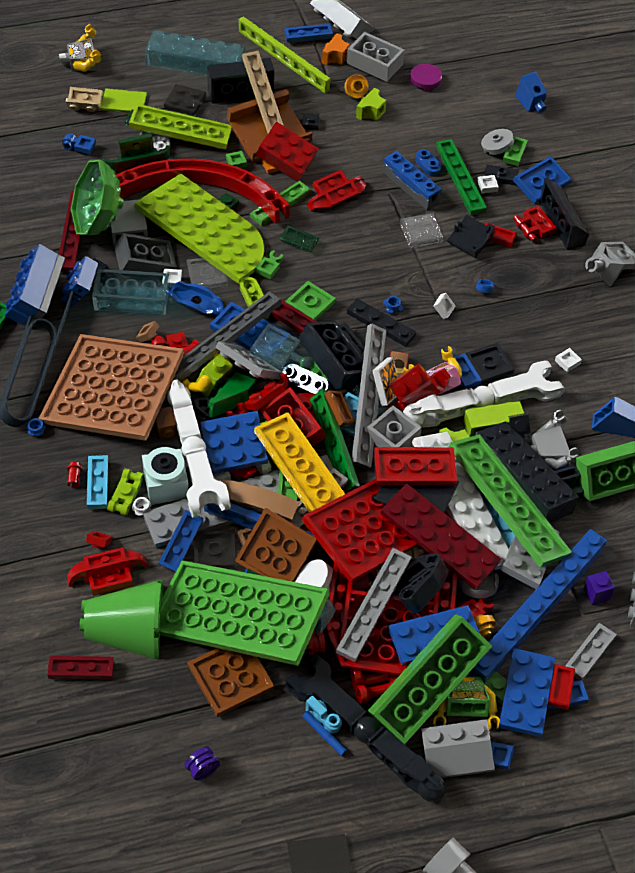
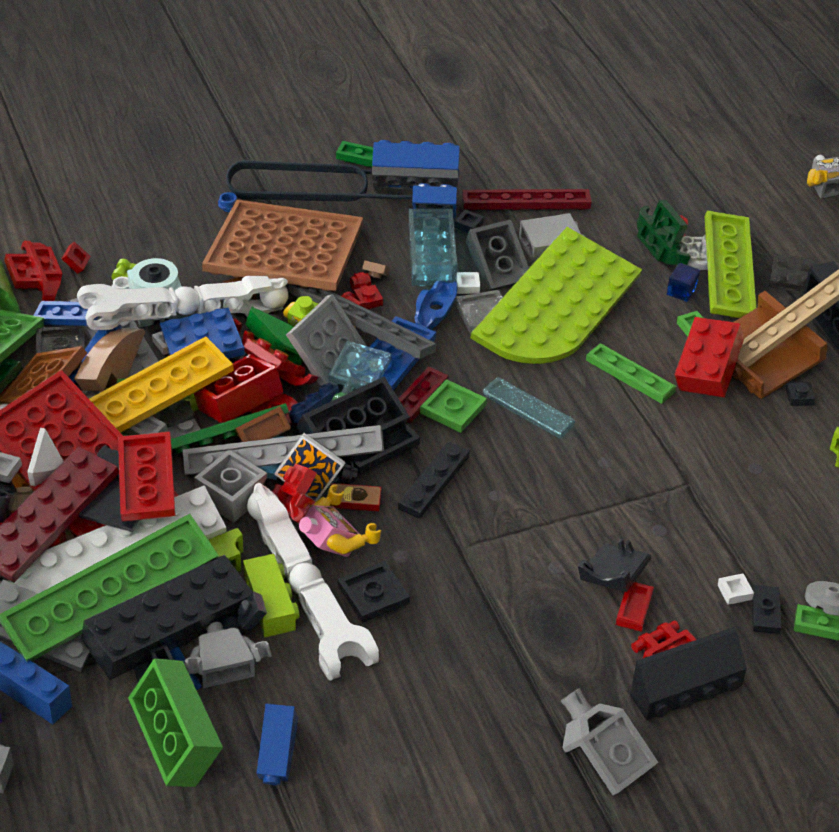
camera: 85 degrees right, 10 degrees down
blue plate [62,134,96,155] -> none
tan bracket [66,87,103,112] -> none
red pin [67,462,83,488] -> none
rock [71,160,124,235] -> none
medium azure plate [87,455,108,509] -> none
lime piece [100,89,147,113] -> none
red piece [116,159,290,224] -> none
dark green plate [218,193,239,210] -> none
lime plate [240,277,270,320] -> none
bright green plate [255,250,283,279] -> none
clear green plate [280,226,319,252] -> none
red plate [307,170,367,211] -> none
blue piece [383,151,441,210] -> none
blue plate [383,296,403,314] -> none
clear plate [400,213,443,248] -> none
blue plate [415,149,441,176] -> none
white plate [433,293,456,319] -> none
green plate [436,139,487,216] -> none
blue plate [453,353,482,390] -> none
blue tile [476,279,495,293] -> none
blue tile [513,156,572,204] -> none
white plate [555,348,582,372] -> none
none -> white slope [27,428,64,486]
none -> clear light blue tile [483,377,575,439]
none -> clear blue brick [666,263,700,302]

